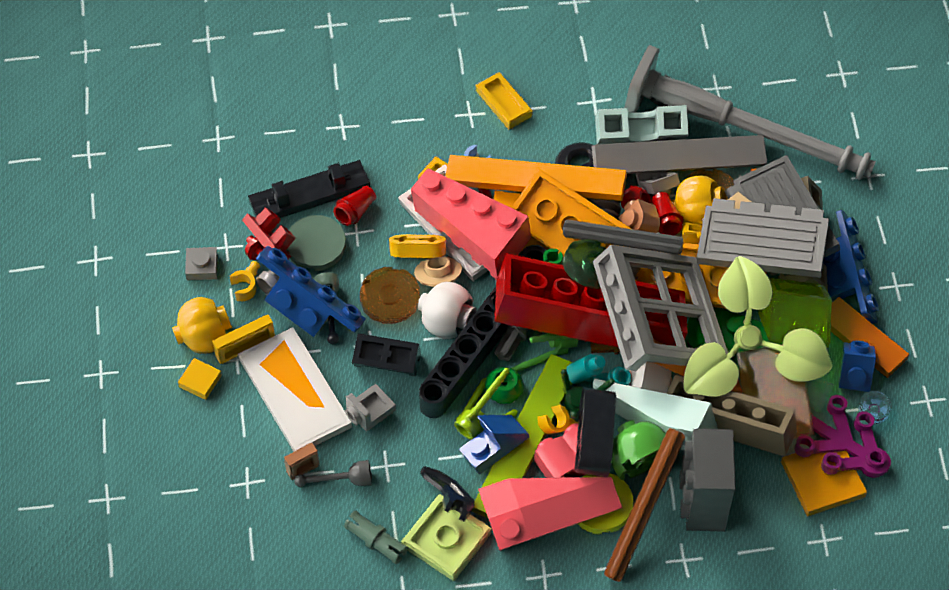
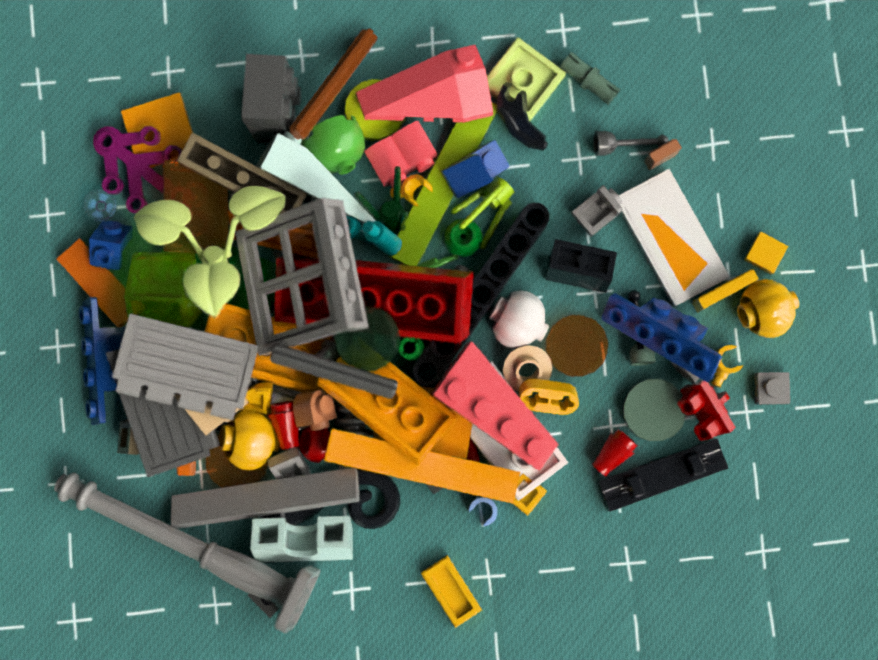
camera: 175 degrees left, 25 degrees up
black beam [575,387,616,477] -> none

